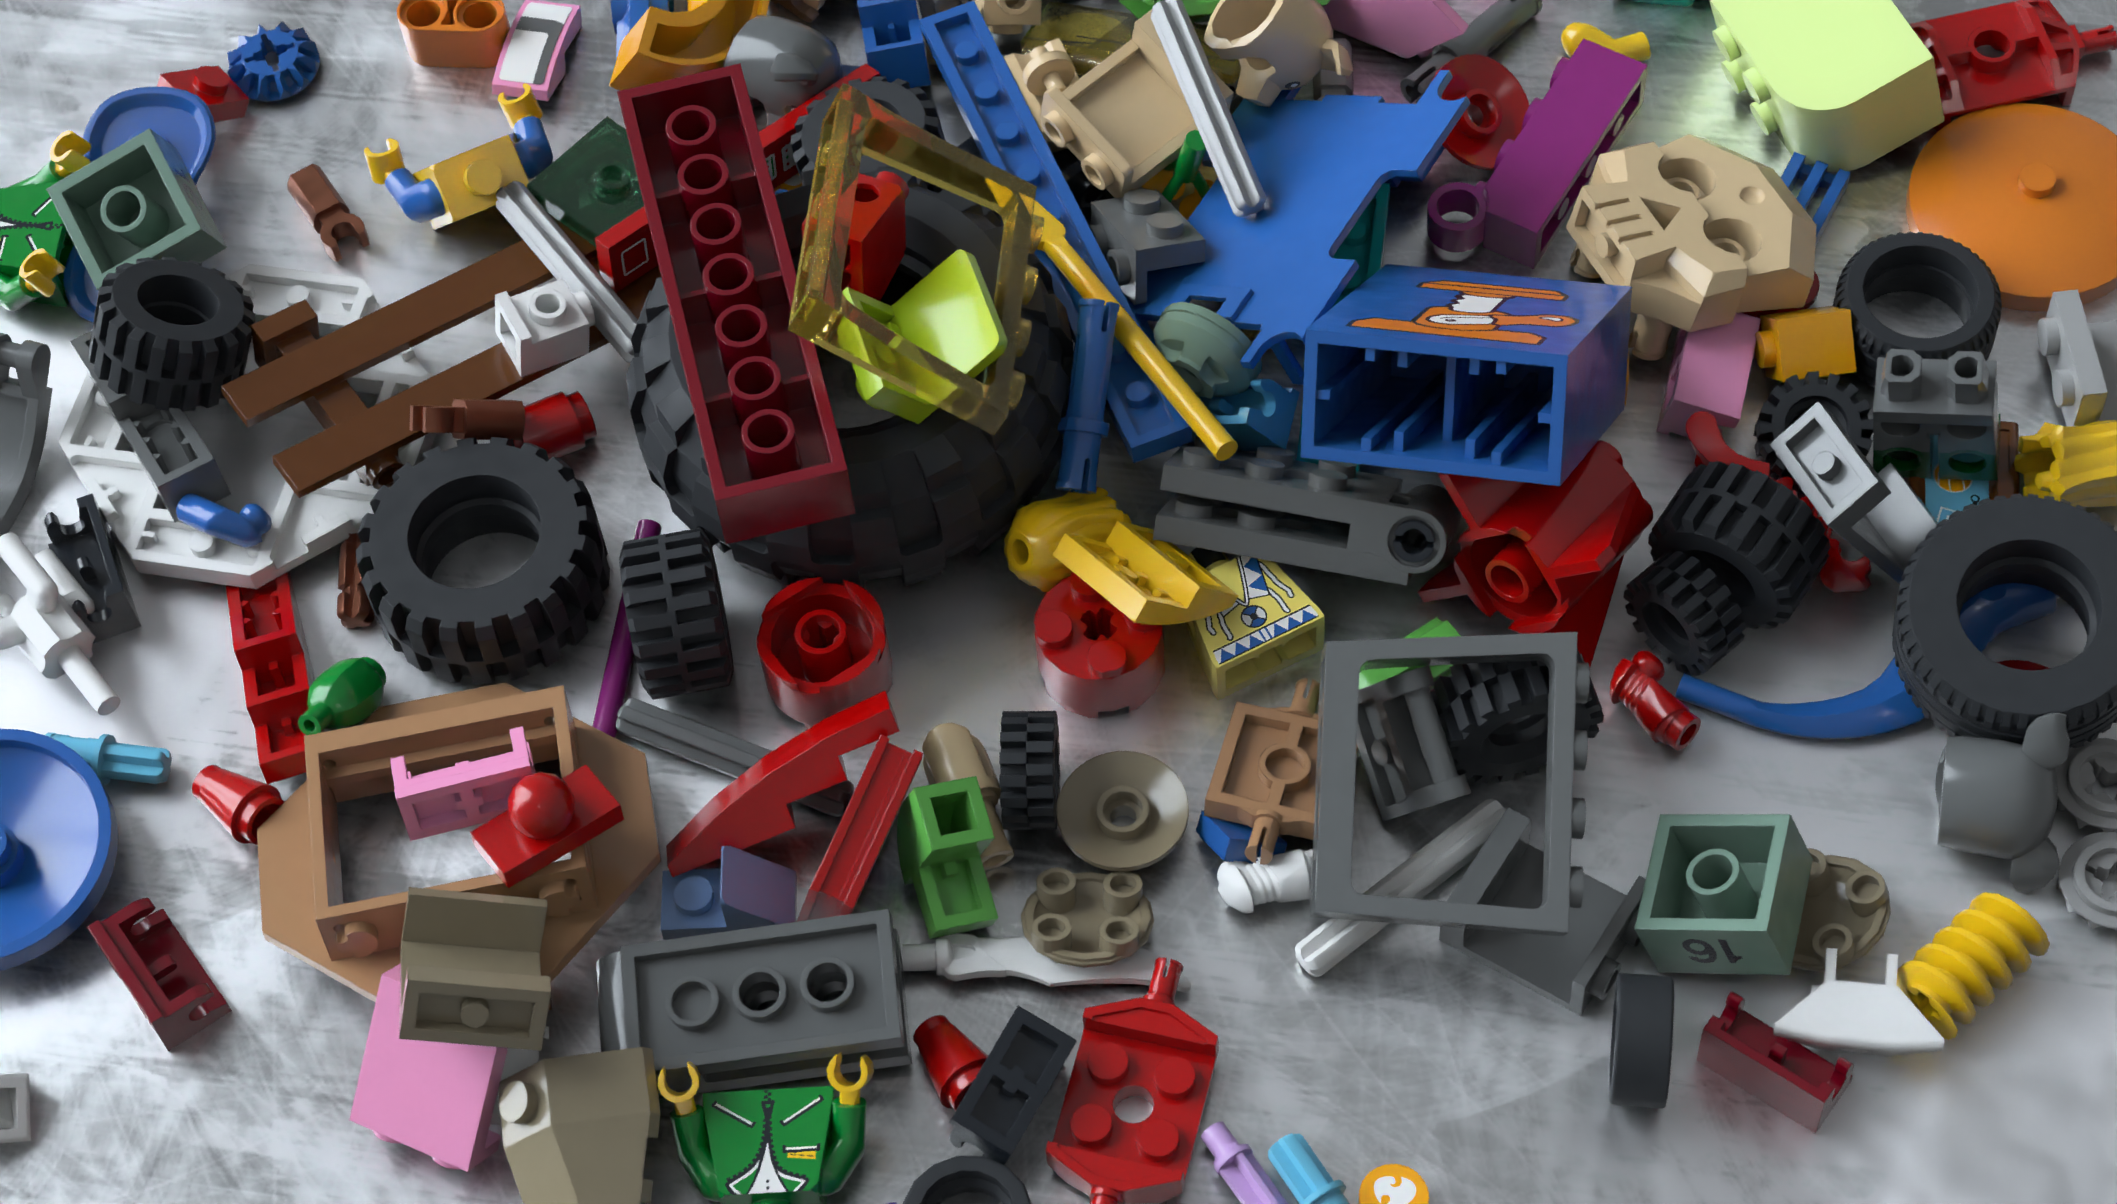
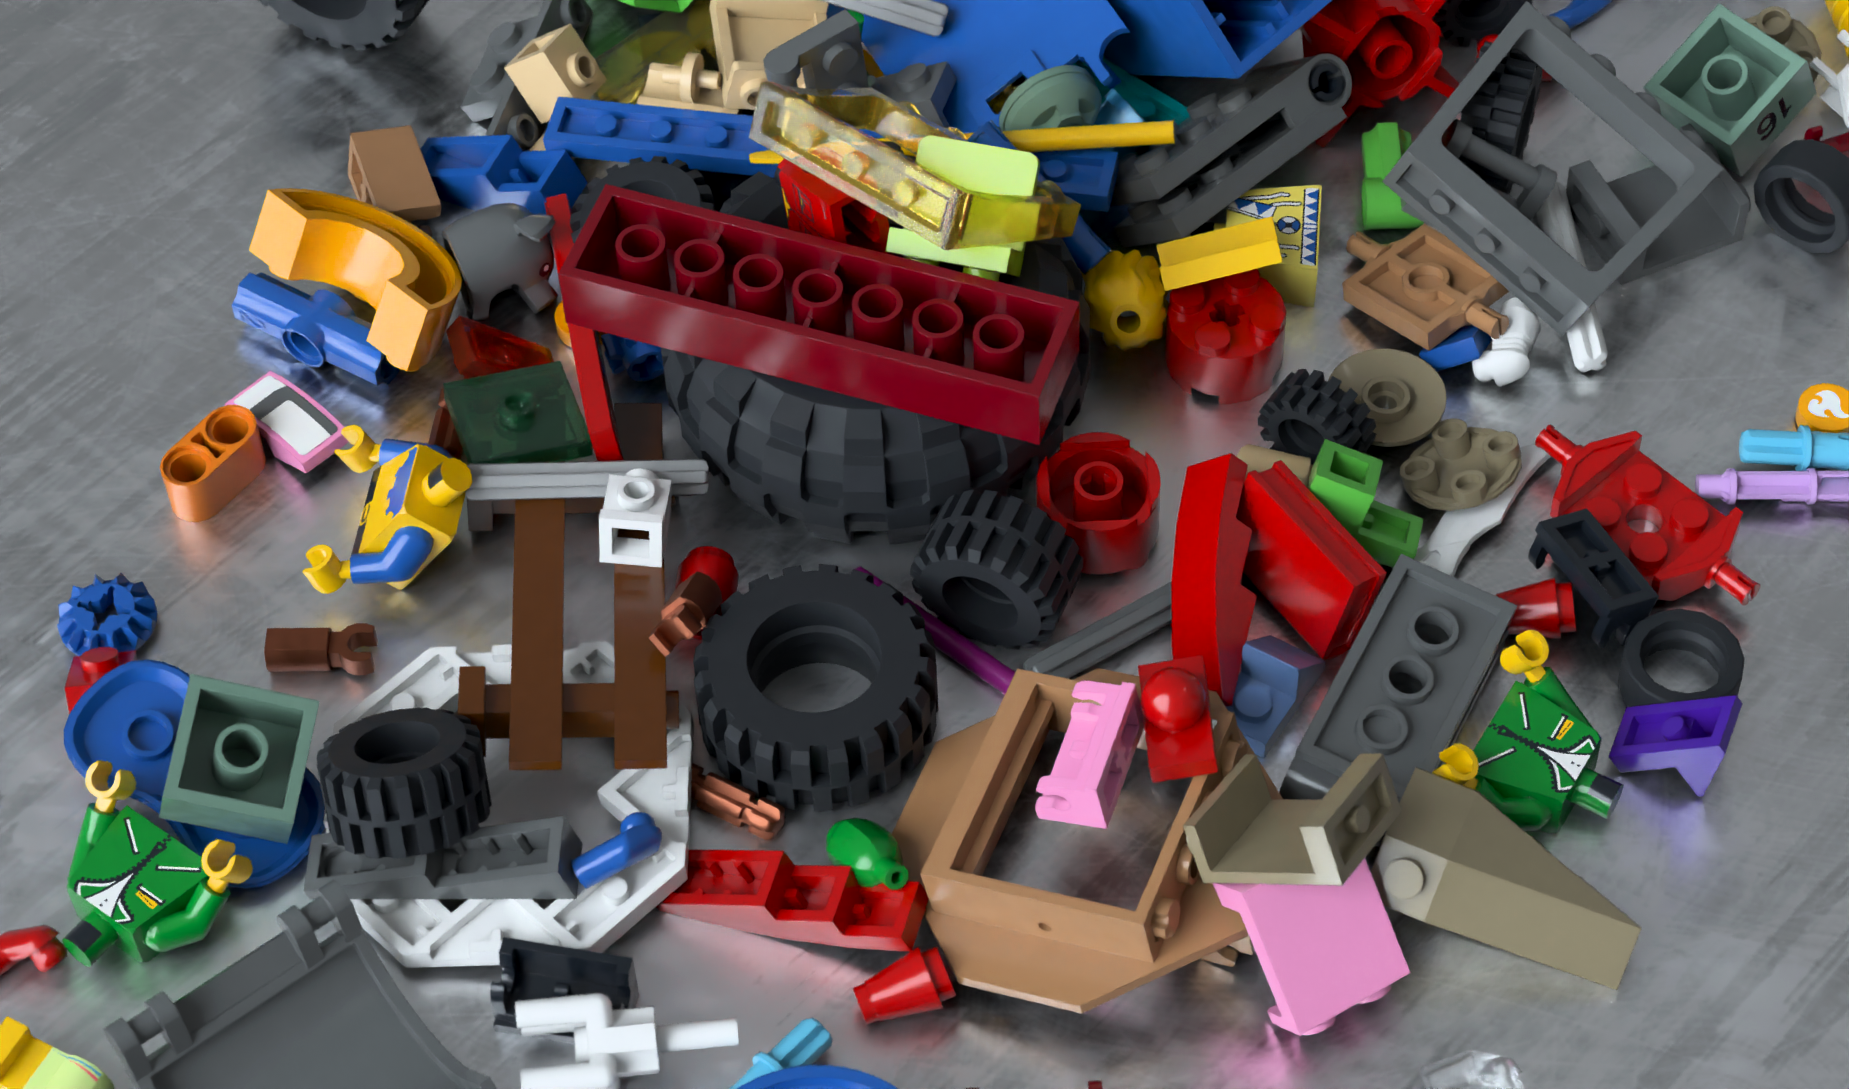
camera: 60 degrees left, 5 degrees down
none -> dark grey plate [764,9,871,148]

